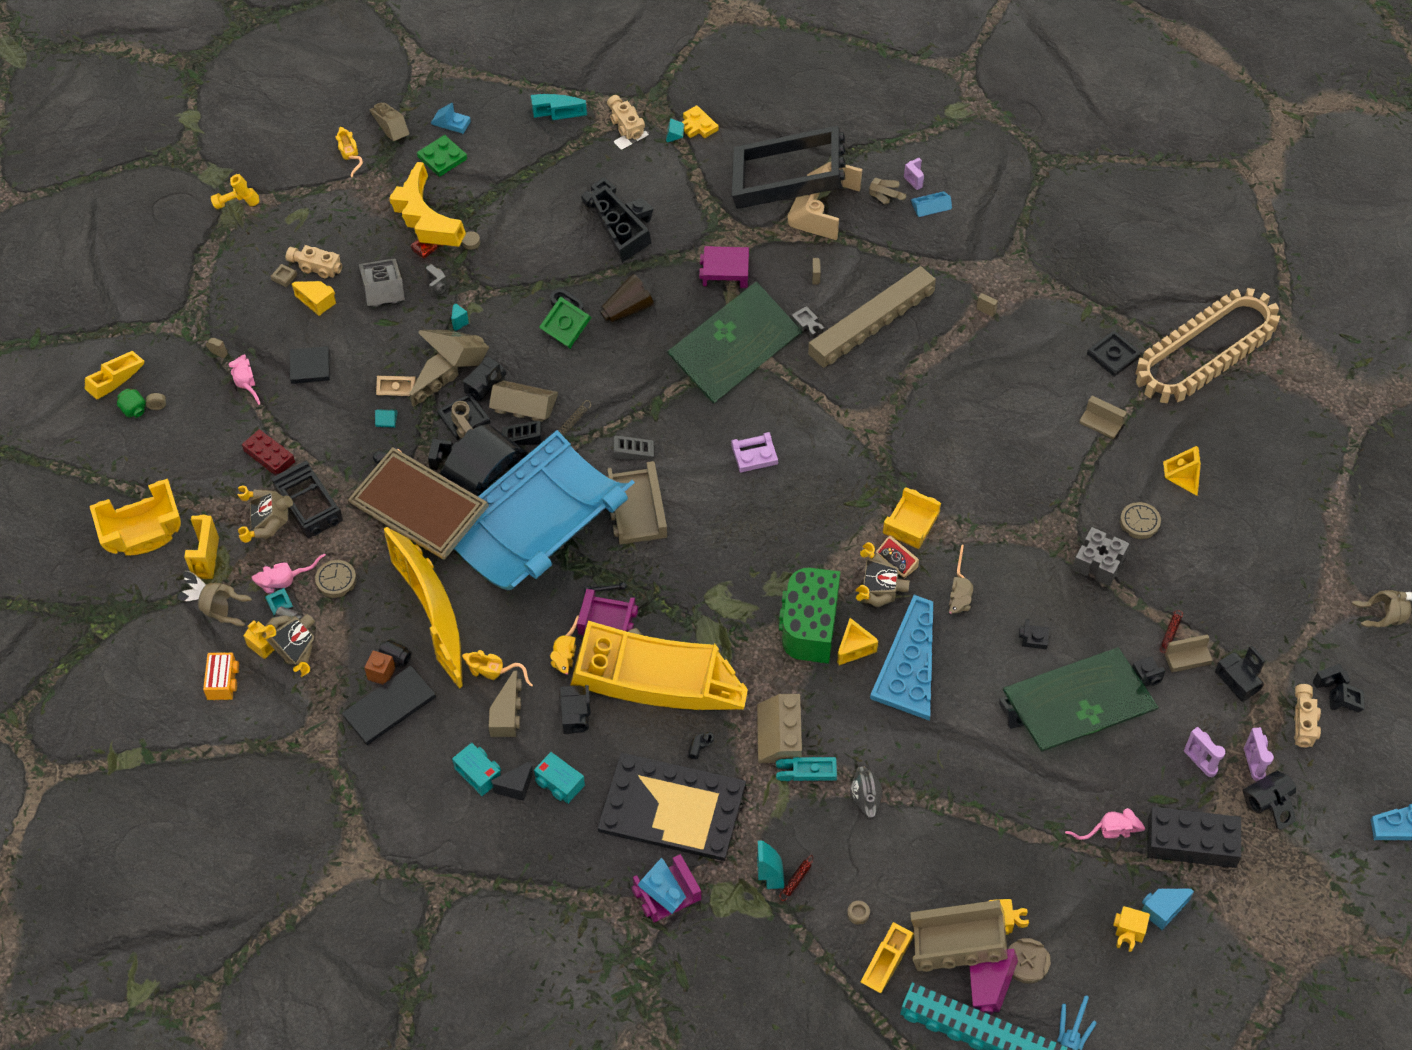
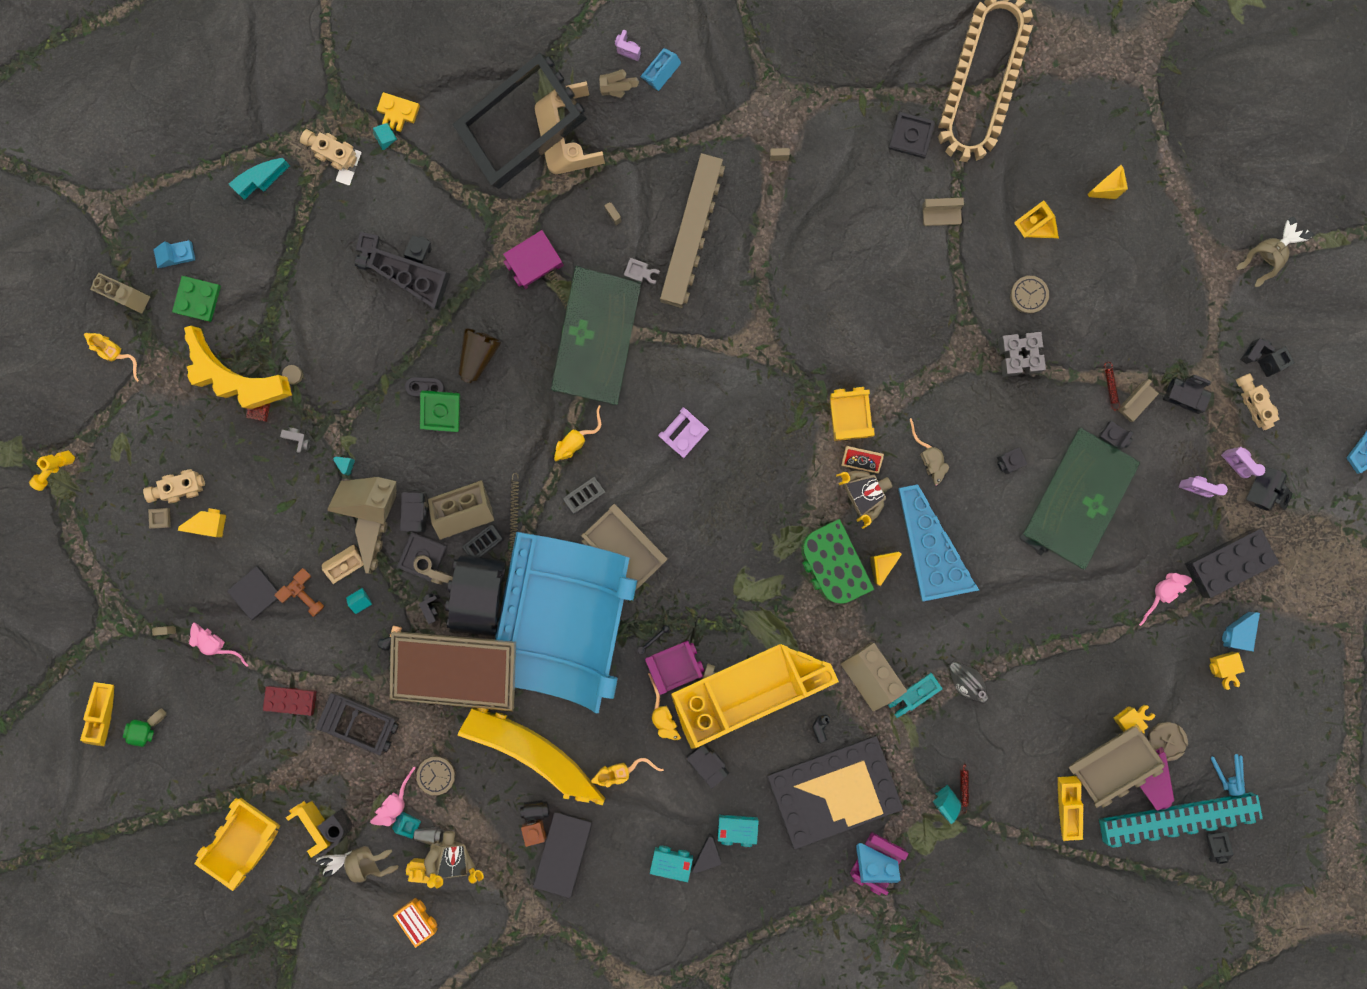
camera: 30 degrees left, 30 degrees up
torso [237,486,293,543] -> none
flat silver slope [359,259,405,307] -> none
dark tan slope [489,671,522,737] -> none
dark tan tile [847,901,870,925] -> none
none -> dark orange bar [274,568,325,617]
none -> black piece [317,808,352,857]
none -> yellow animal [554,405,601,461]
none -> yellow slope [1087,165,1128,199]

